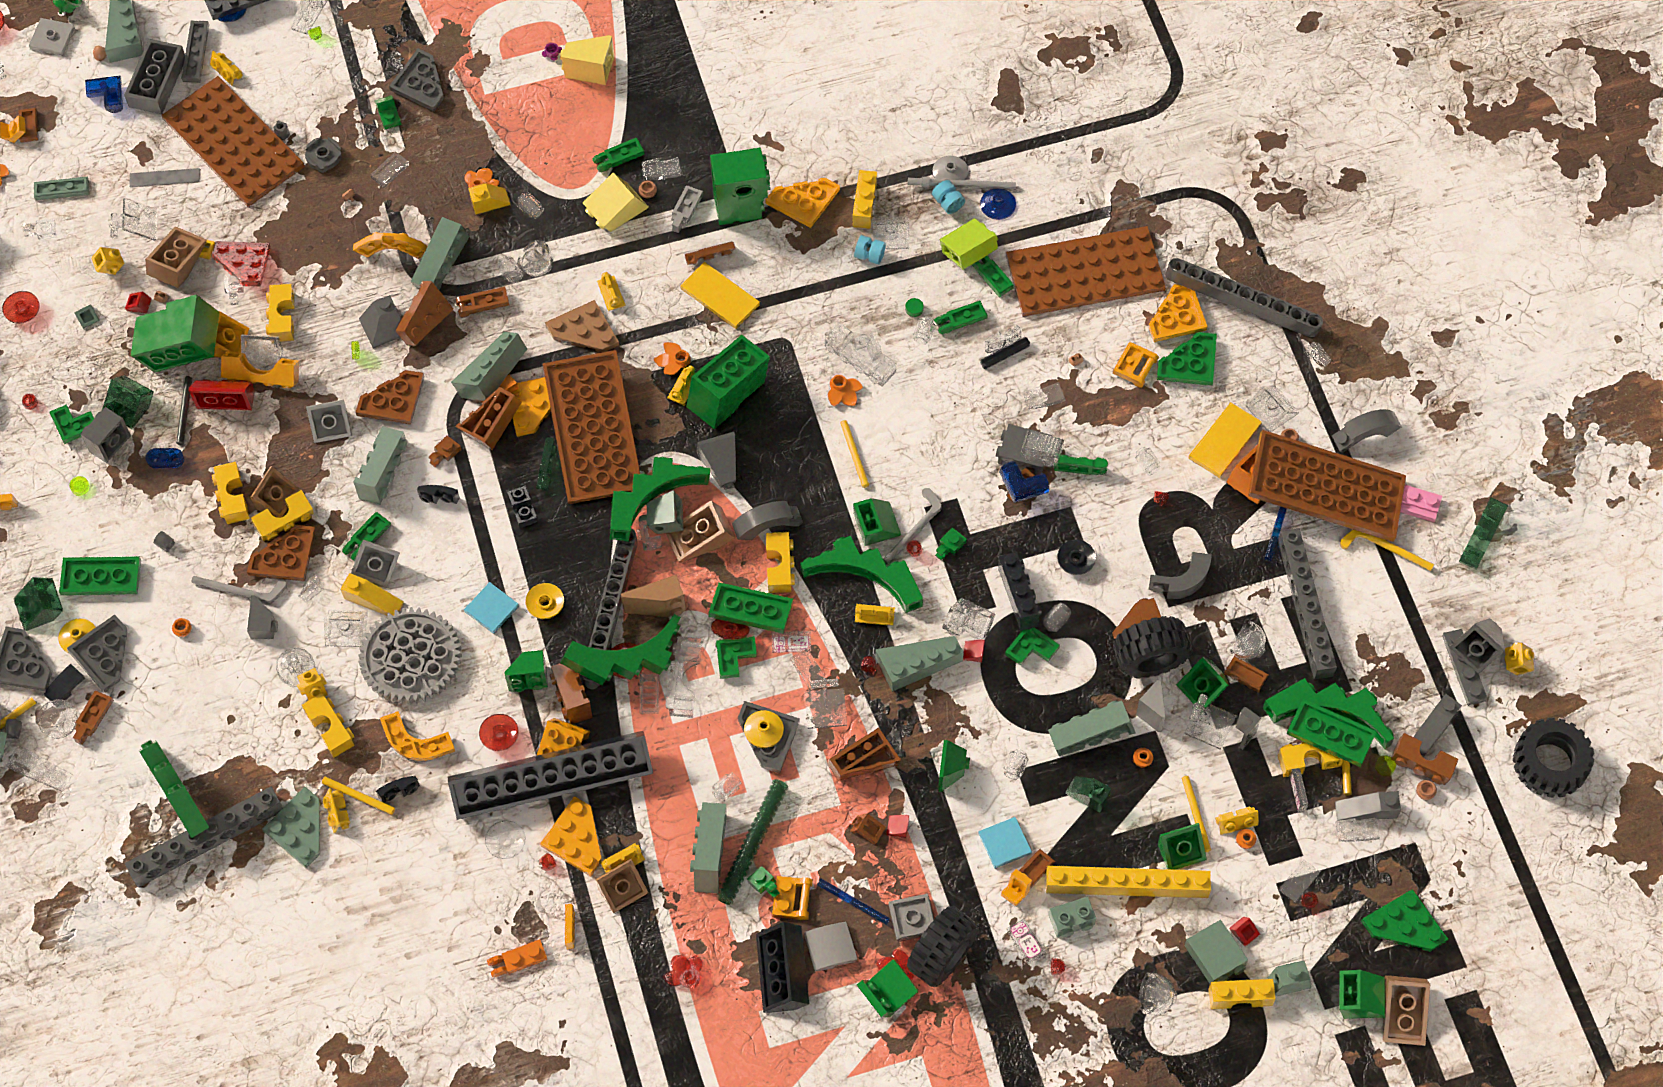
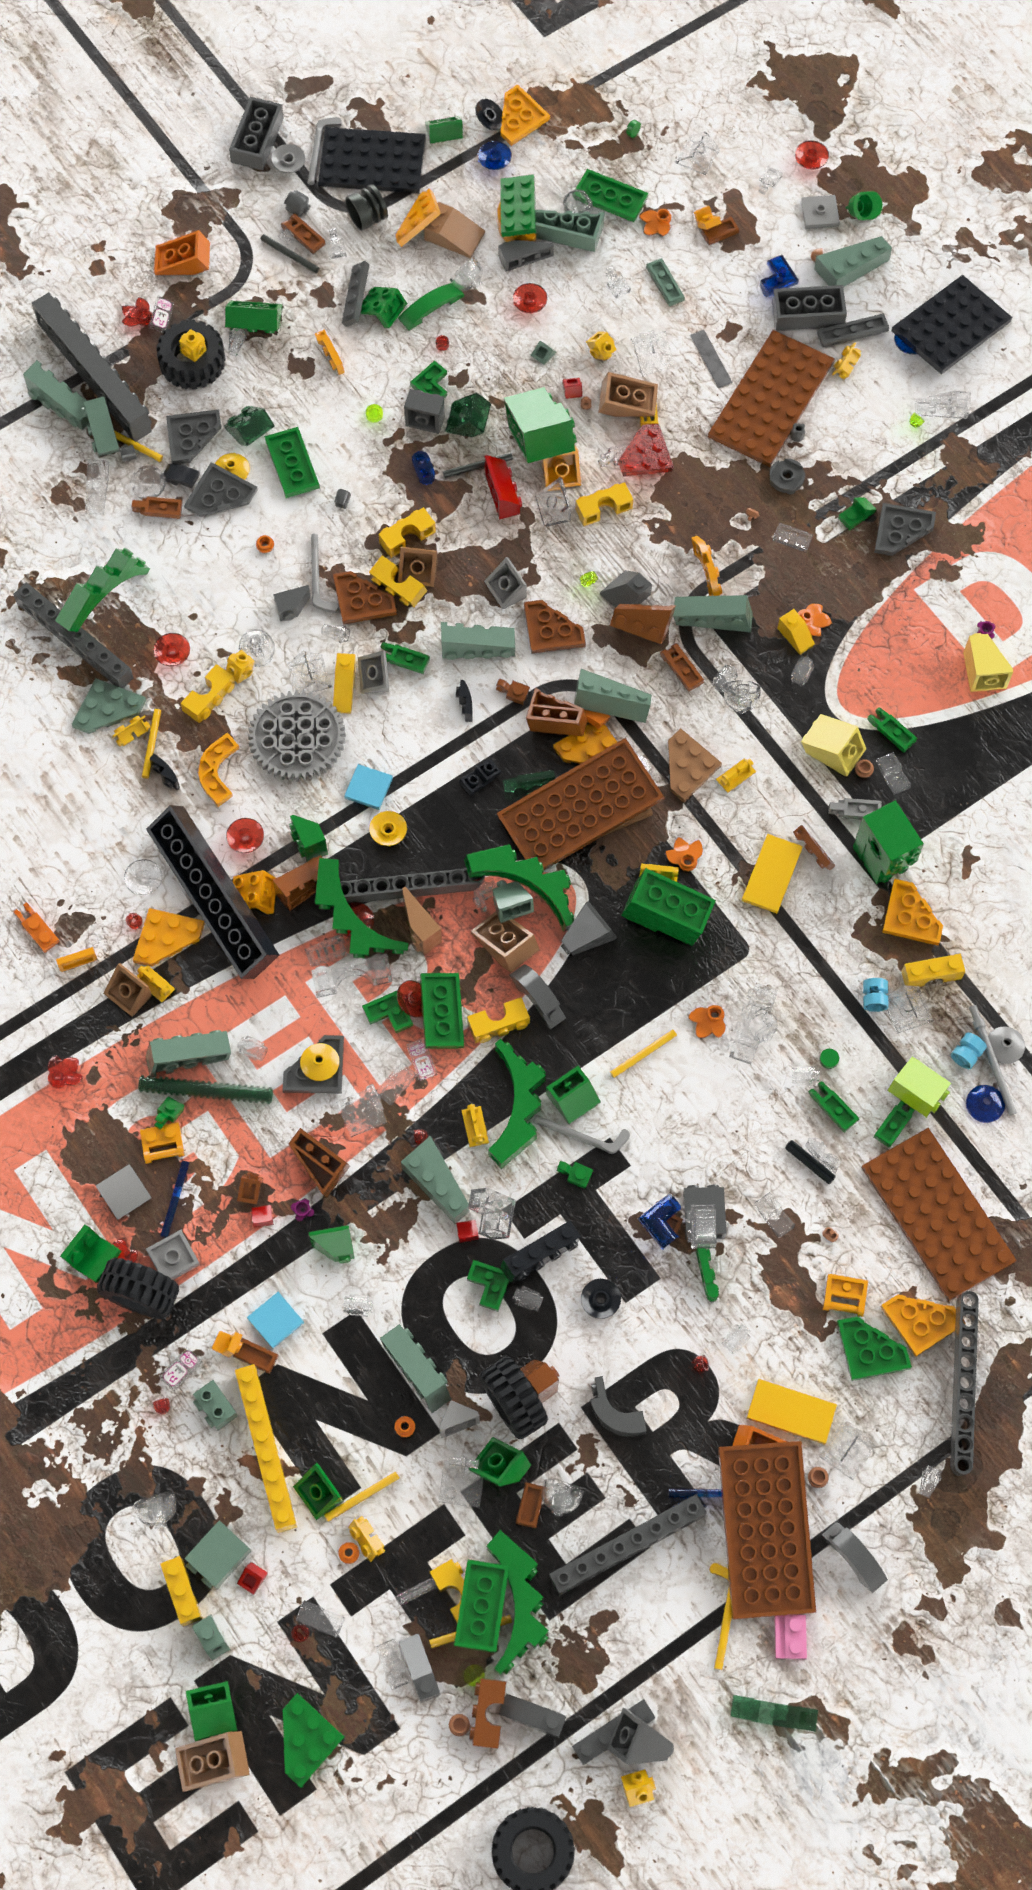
camera: 70 degrees right, 5 degrees up
light orange arch [221,351,300,388] -> none
black slope [756,922,809,1013] -> none
clear red hinge [906,540,923,557] -> none
clear green slope [1065,776,1112,813] -> none
dark grey panel [1236,707,1261,750] -> none
none -> clear red dish [153,633,190,666]
none -> magenta plate [291,1198,314,1221]

